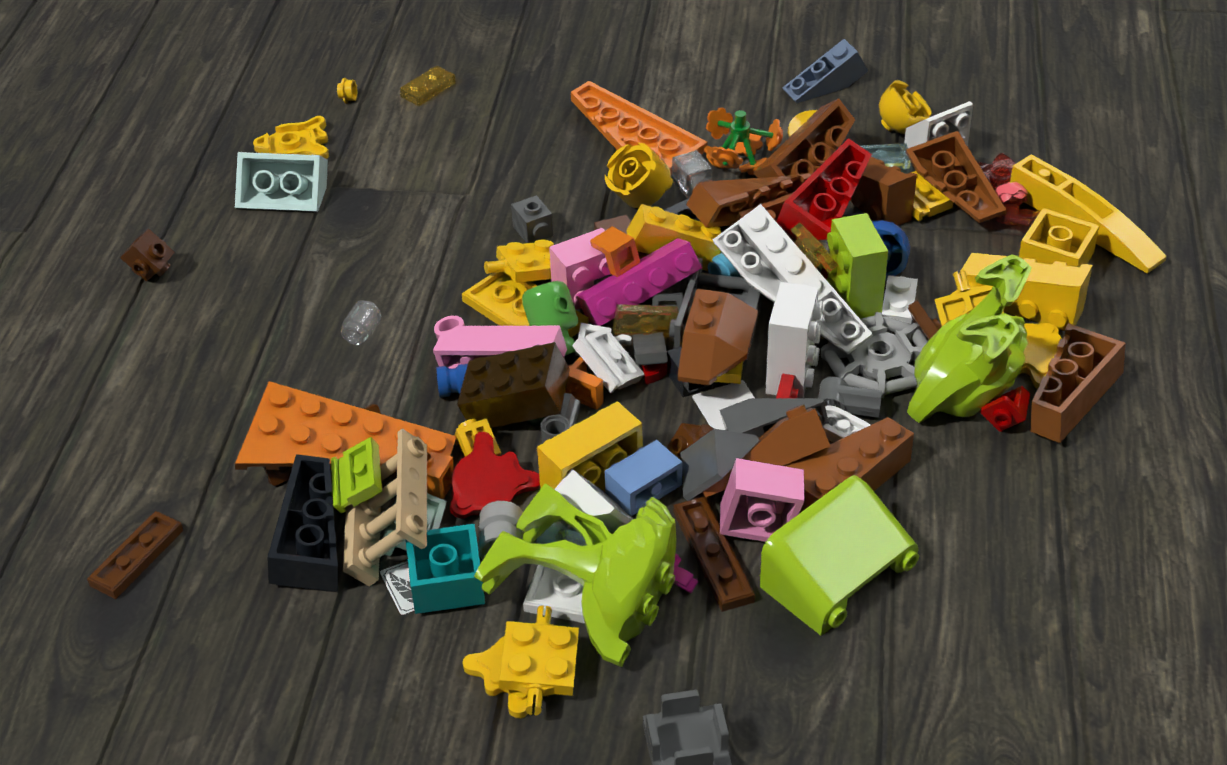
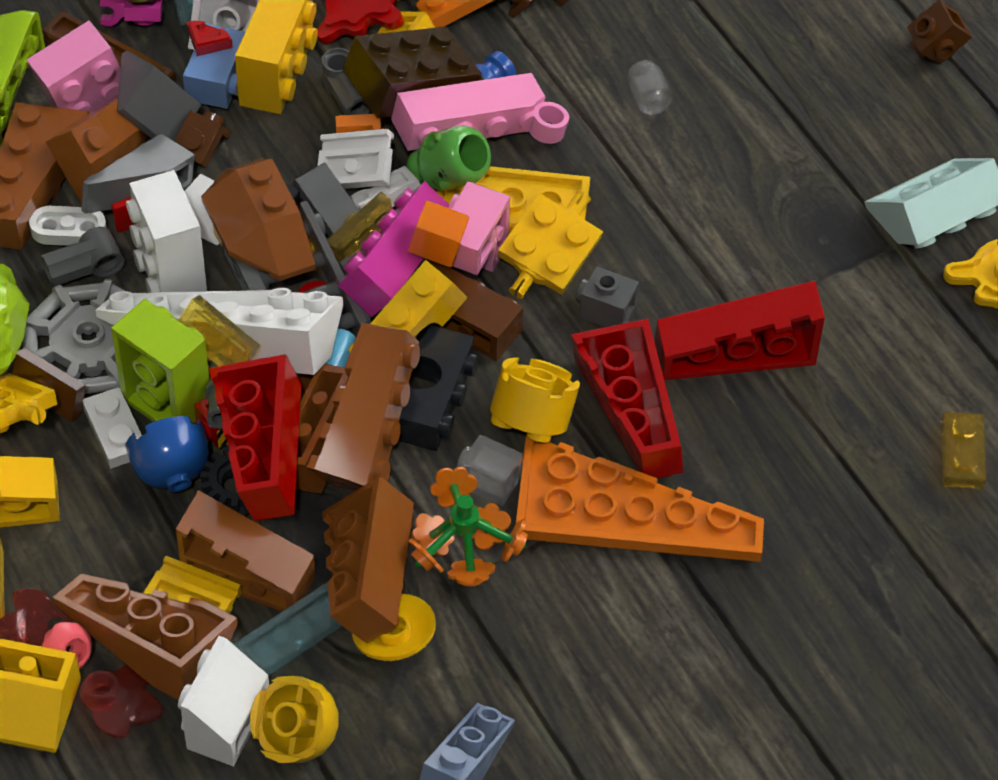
camera: 140 degrees right, 10 degrees up
none -> red tile [187,21,232,56]
none -> red wedge [571,319,684,478]
none -> red wedge [655,280,825,380]

